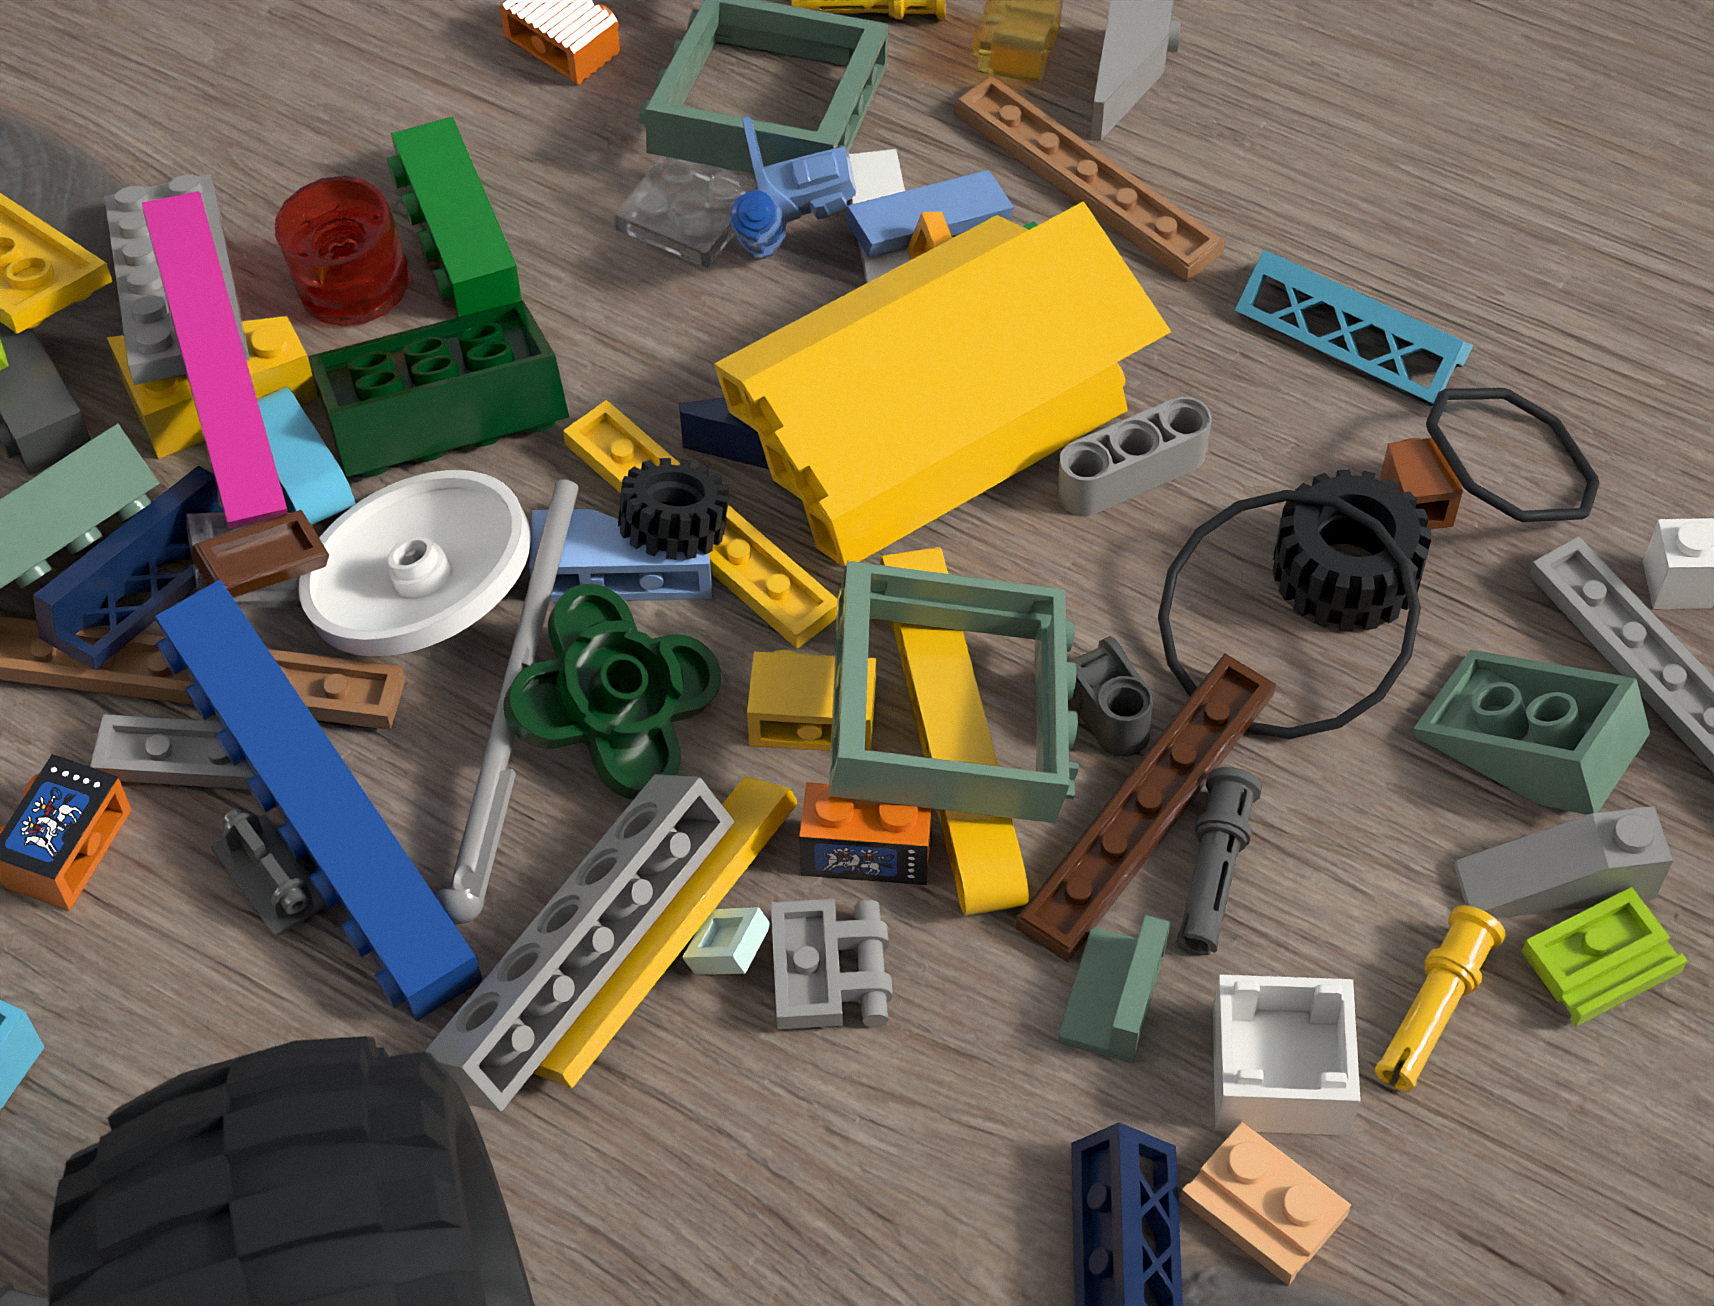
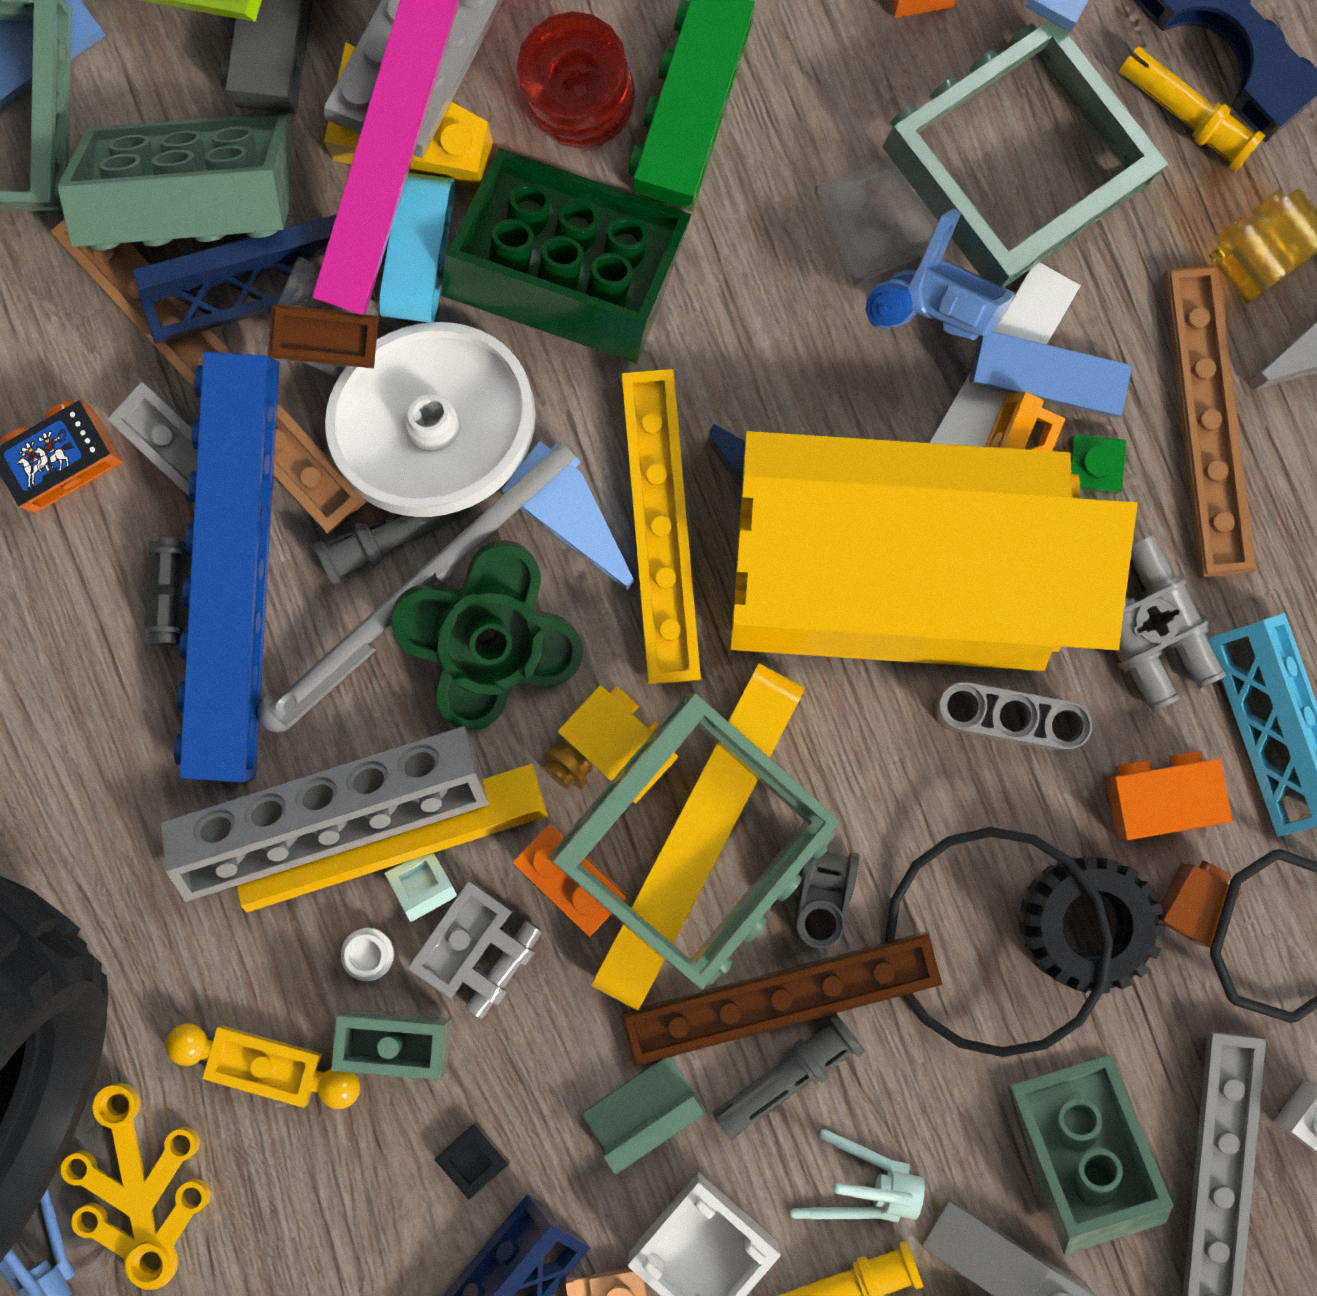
camera: 45 degrees right, 30 degrees up
black tyre [618,458,729,560] -> none
none -> yellow plate [165,1023,360,1109]
none -> dark grey pin [313,507,472,585]
none -> sand green brick [331,1010,451,1080]
none -> white plate [341,928,394,981]
none -> black tile [434,1121,510,1200]
none -> pearl gold plate [544,741,593,789]
none -> light aqua plant [790,1129,925,1223]
none -> orange brick [1105,750,1233,840]
none -> light grey pin [1115,535,1226,712]

